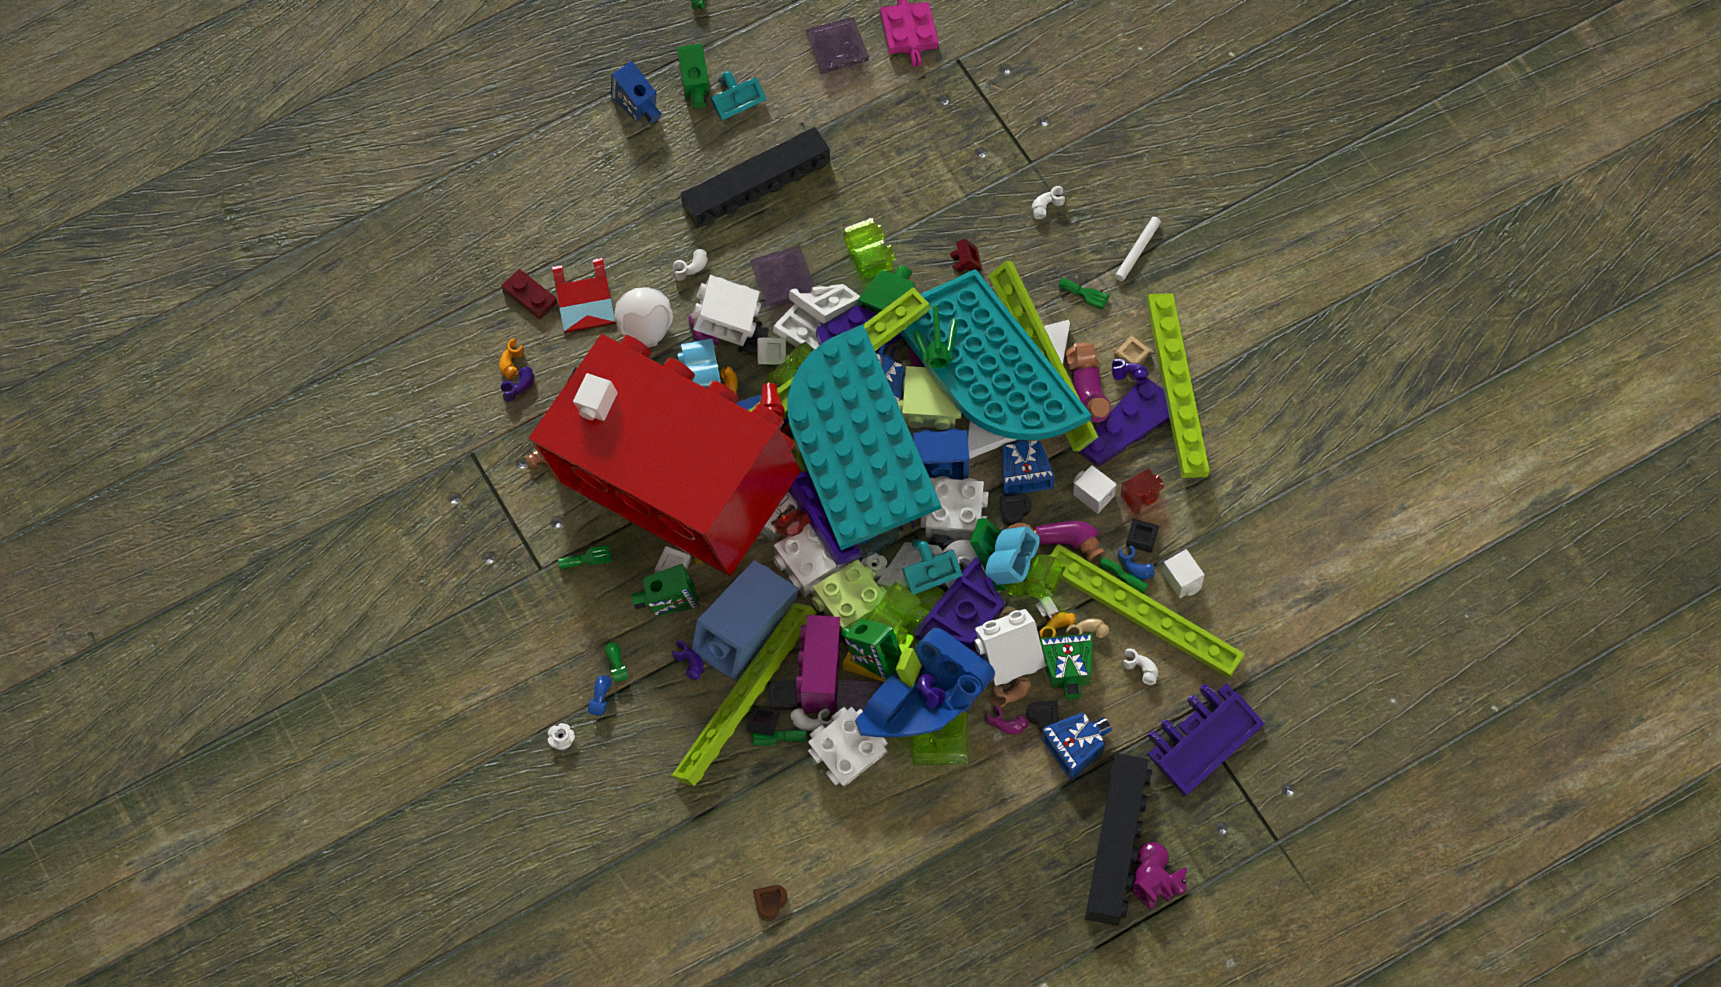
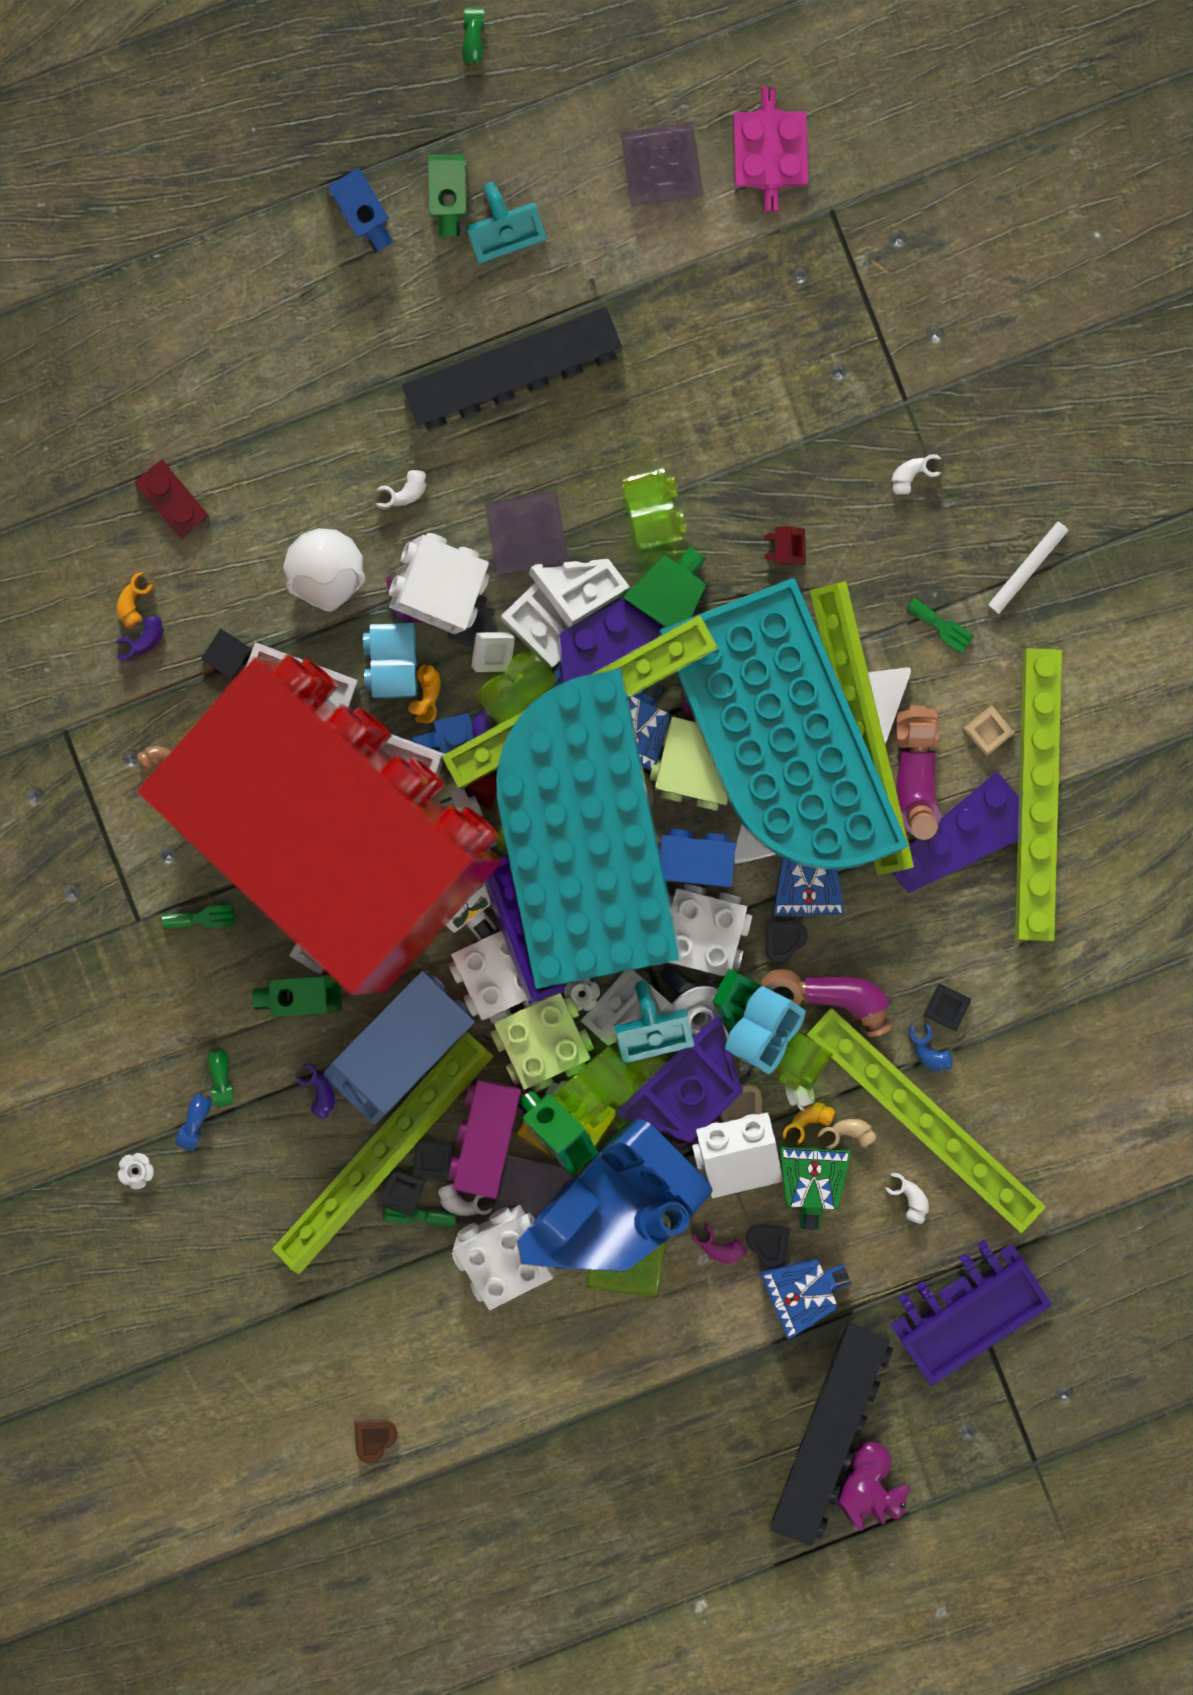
camera: 10 degrees right, 25 degrees up
red flag [552,258,616,333] -> none
white brick [573,373,618,421] -> none
red cone [760,383,785,418] -> none
clear red plate [773,509,811,537] -> none
lime tile [895,648,922,687] -> none
green plant [913,305,957,369] -> none
dark purple arm [917,673,946,709] -> none
medium nougat arm [989,677,1031,708] -> none
white brick [1073,465,1116,514] -> none
green piece [1099,558,1148,594] -> none
dark purple arm [1112,359,1149,384] -> none
clear red brick [1120,468,1164,515] -> none
white brick [1162,549,1205,598] -> none

